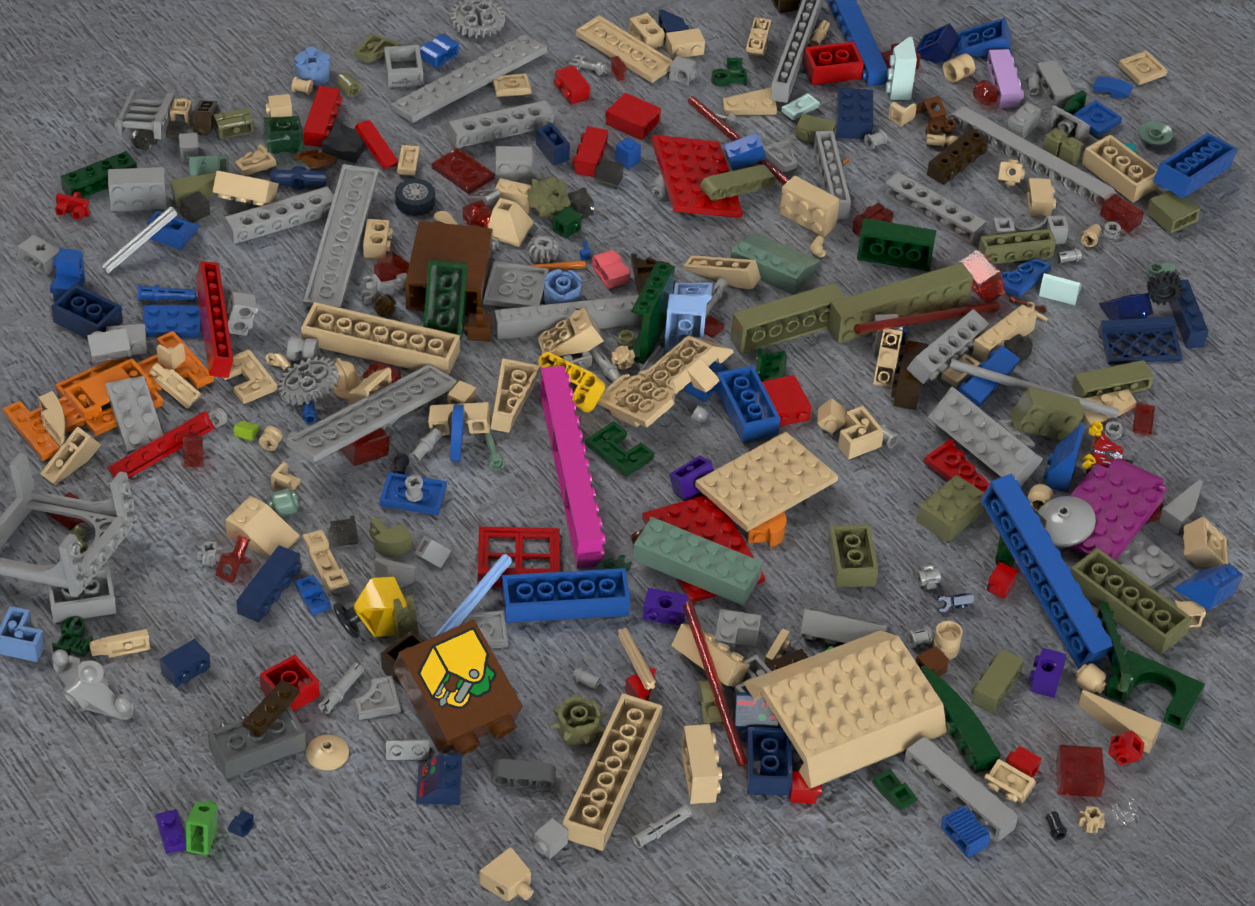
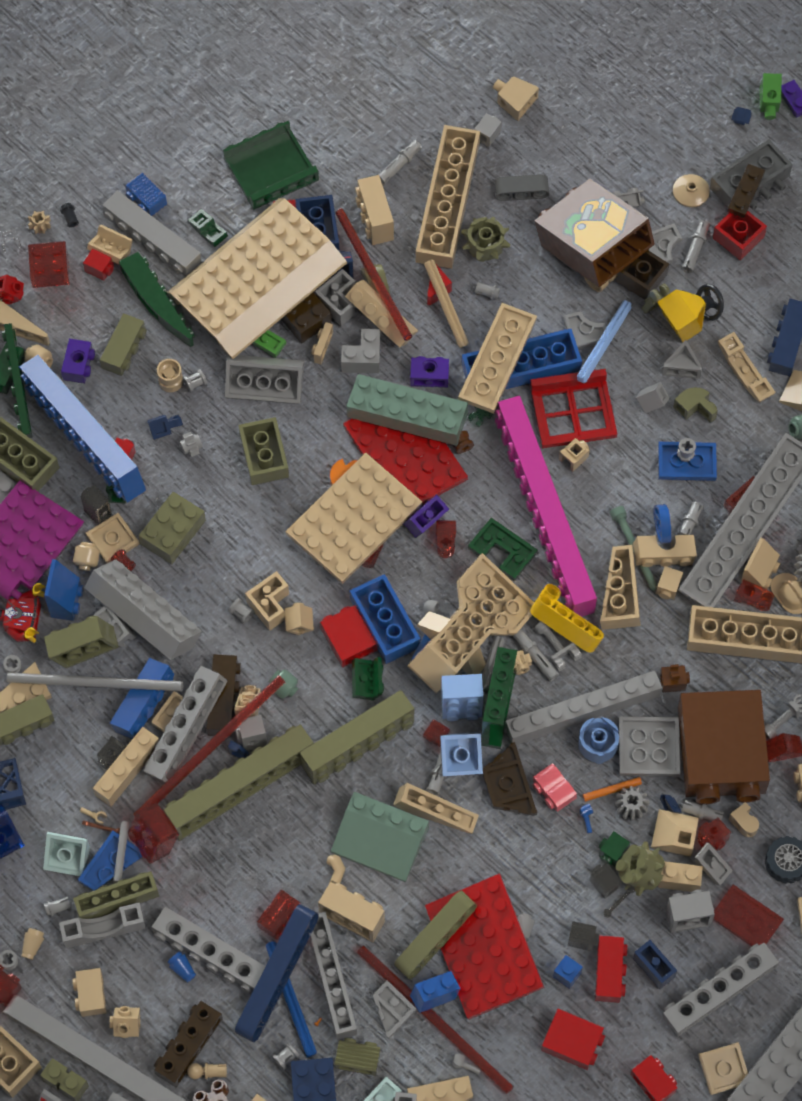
camera: 175 degrees right, 20 degrees up
blue slope [294,575,331,616] -> none
clear smoke brick [327,516,358,547] -> none
dark brown gear [373,294,396,317] -> none
black pin [393,453,410,475] -> none
dark blue slope [416,753,462,805] -> none
dark green brick [423,258,469,341] -> none
tan slope [537,307,604,356] -> none
olive plate [617,330,636,347] -> none
dark green brick [857,218,937,272] -> none
reddish brown panel [916,646,949,676] -> none
red wing [924,439,989,493] -> none
light grey dish [1037,496,1096,547] -> none
none -> light grey bar [113,821,129,882]
none -> blue cone [167,951,196,983]
none -> dark green panel [223,120,319,210]
none -> dark blue beam [235,904,319,1042]
none -> blue axle [266,941,317,1057]
none -> sand green head [268,669,299,699]
none -> clear red piece [436,520,456,558]
none -> tan plate [458,303,537,414]
none -> tan window [559,438,590,472]
none -> dark blue piece [660,794,682,813]

